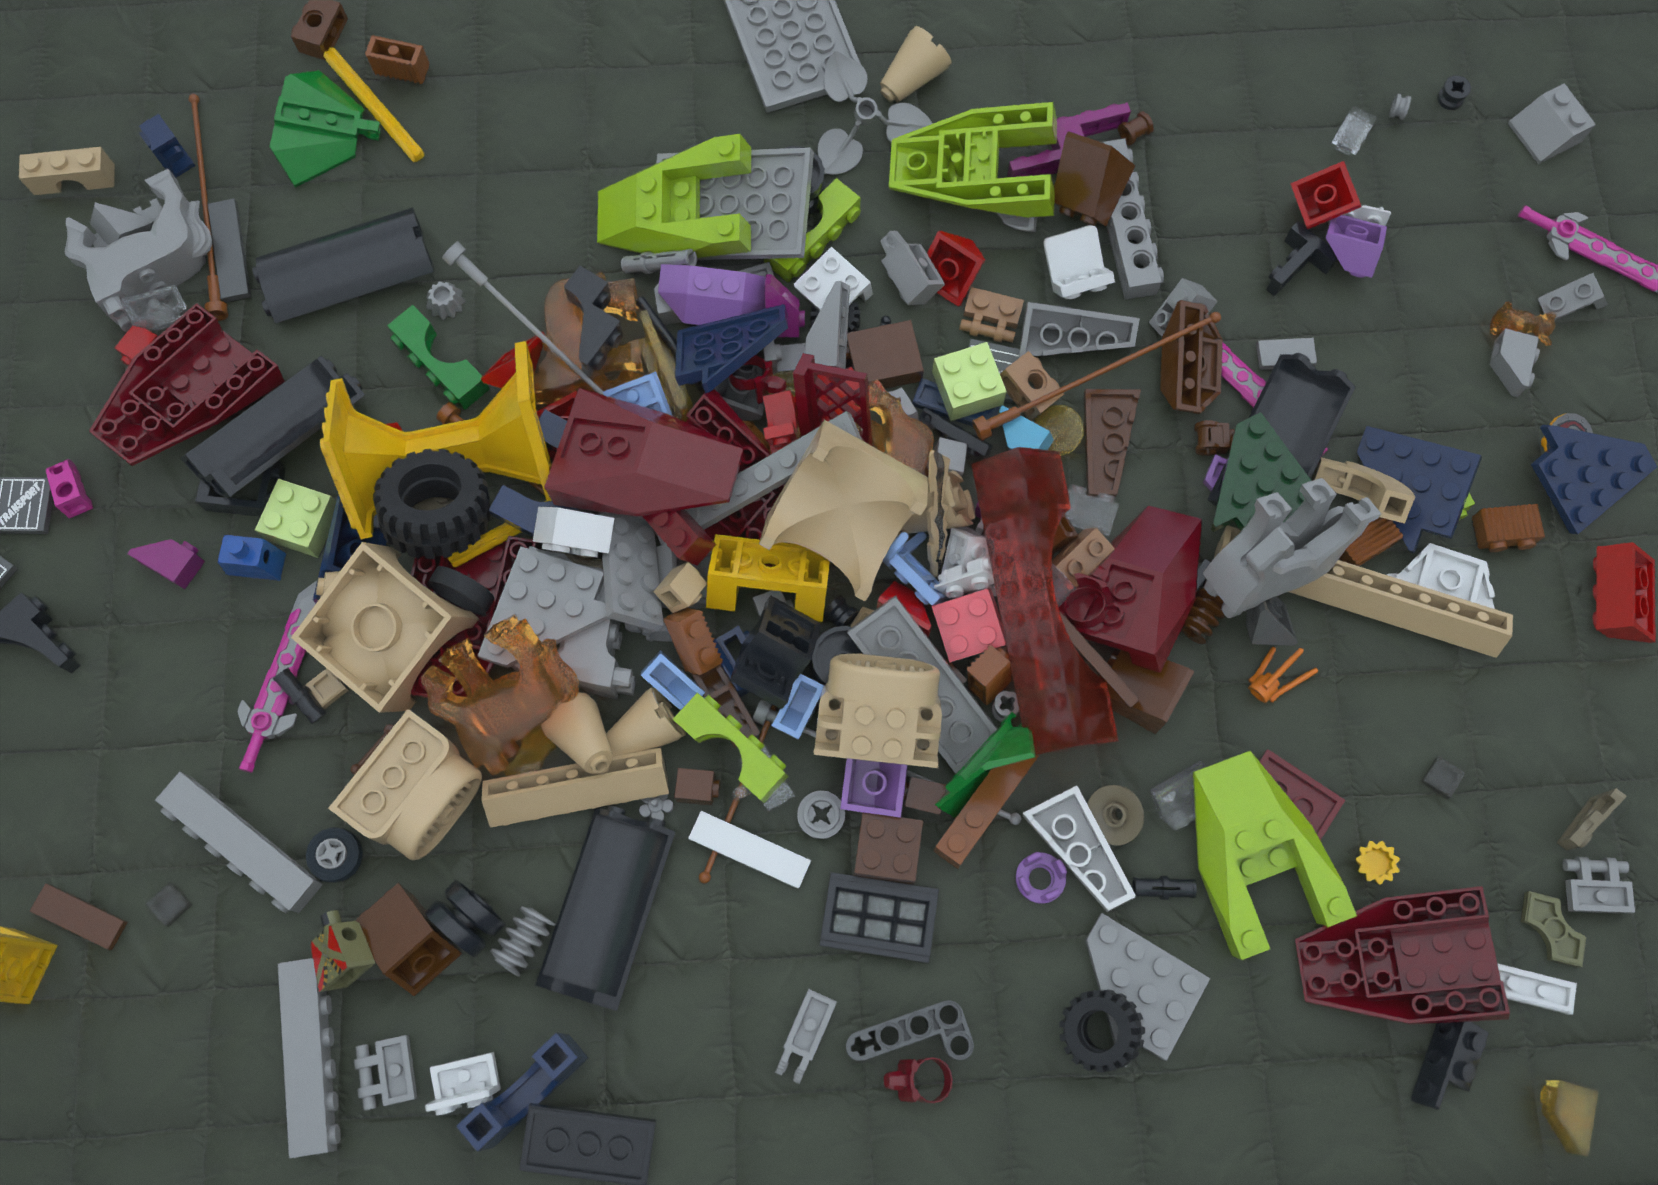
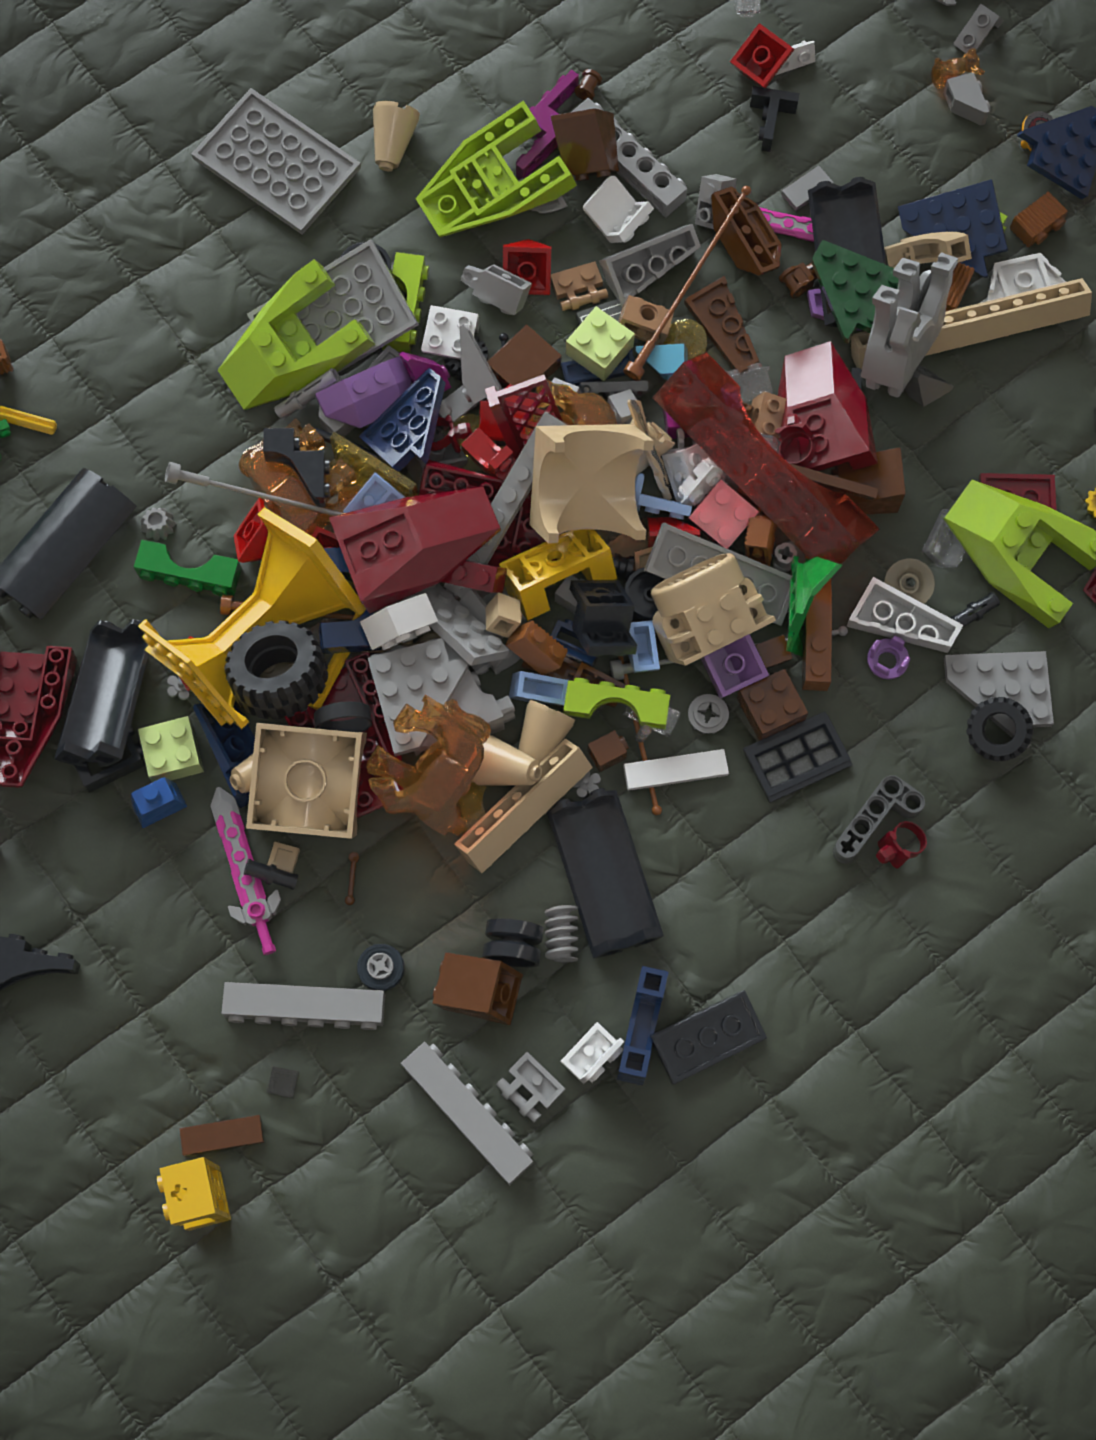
camera: 35 degrees left, 0 degrees up
magenta slope [127,539,205,590] -> none
olive torso [311,910,375,992] -> none
tan brick [328,709,482,860] -> none
light grey hinge [775,989,837,1084] -> none
light grey plant [818,51,932,175] -> none
reddish brown piece [1181,580,1225,644] -> none
orange plant [1248,647,1318,703] -> none
medium lavender slope [1326,215,1387,278] -> none

